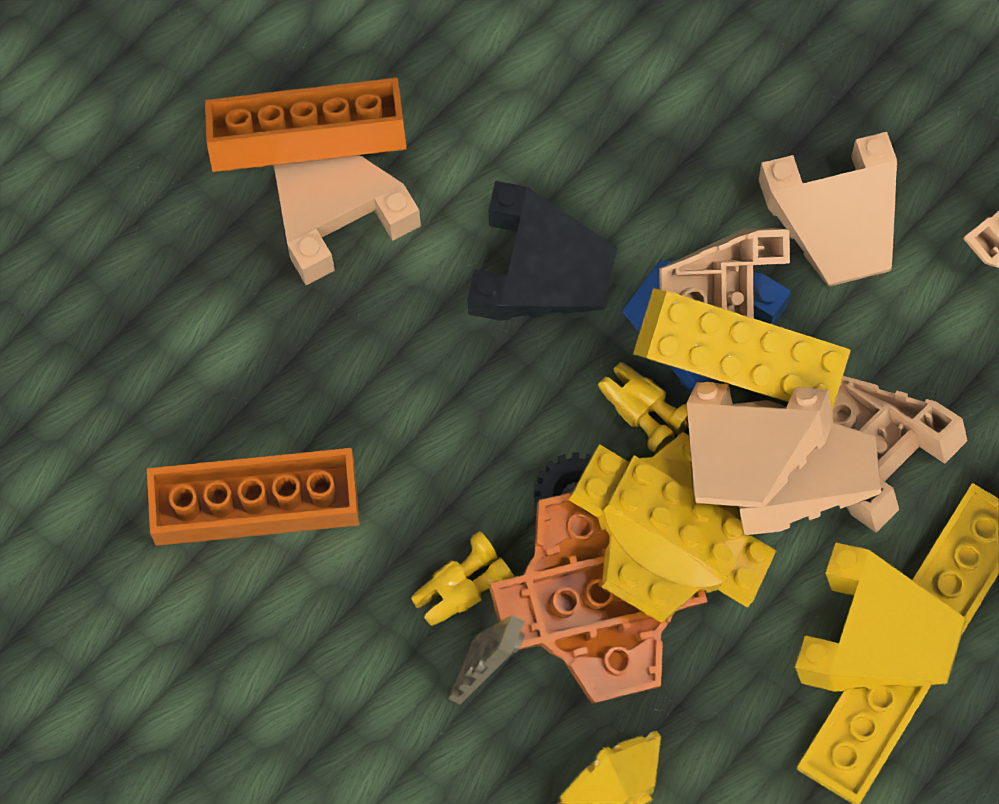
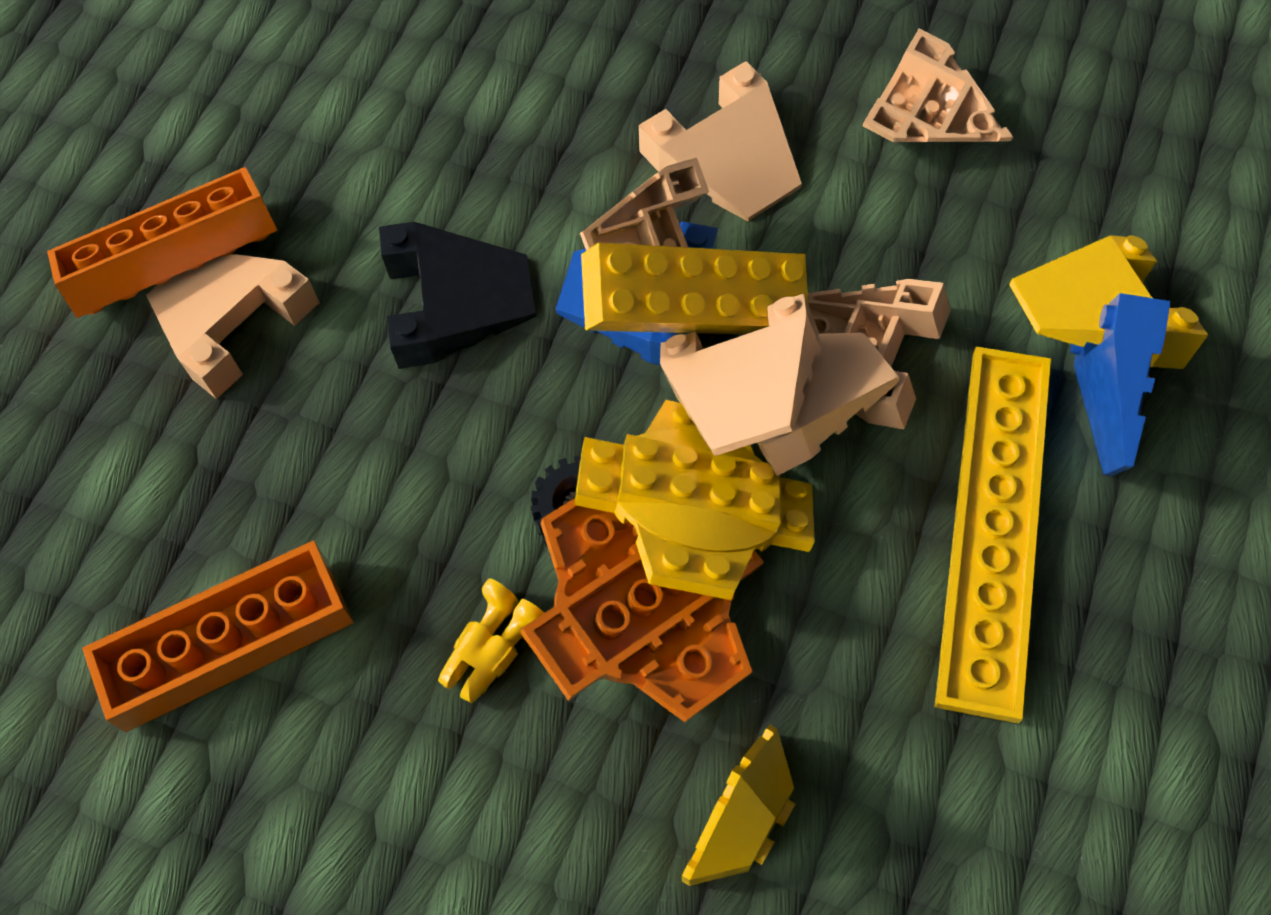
camera: 20 degrees left, 5 degrees down
dark tan wing [448,615,525,704] -> none
yellow piece [598,362,689,454] -> none
yellow wedge [795,543,966,692] -> none

